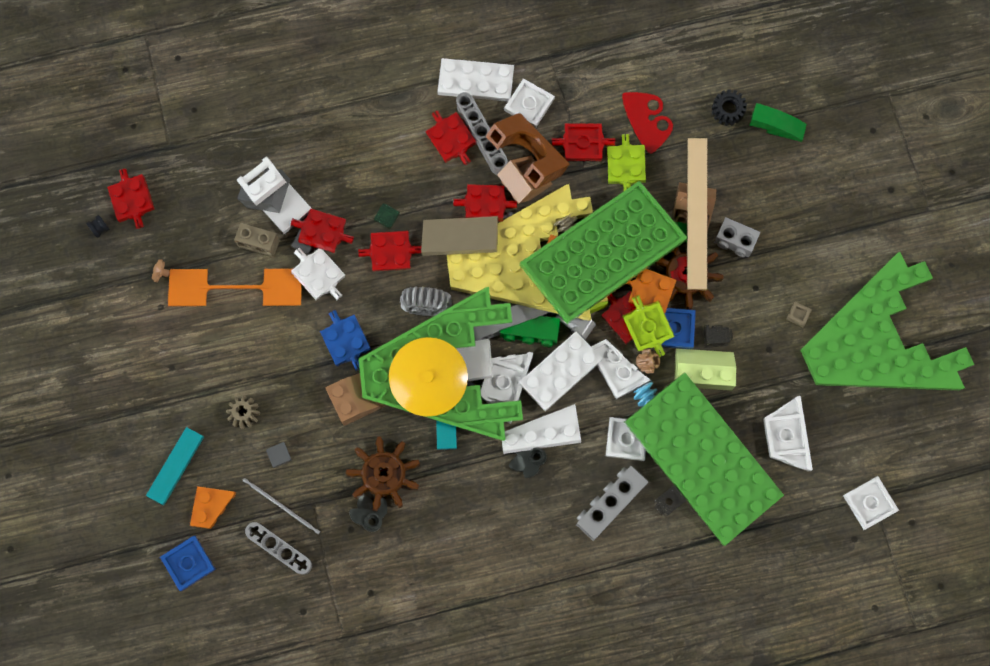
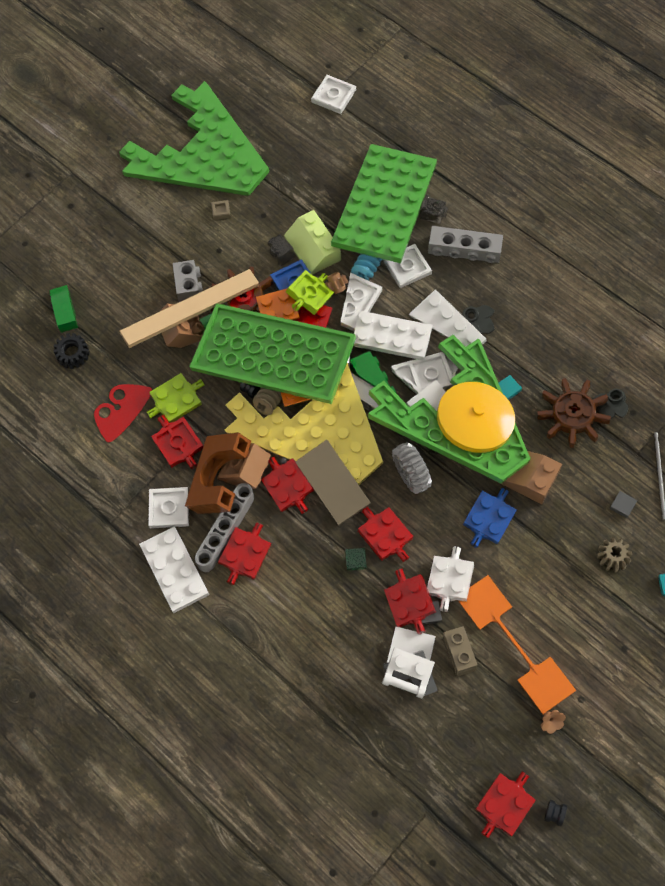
camera: 120 degrees left, 10 degrees down
white wing [763,396,813,471] -> none

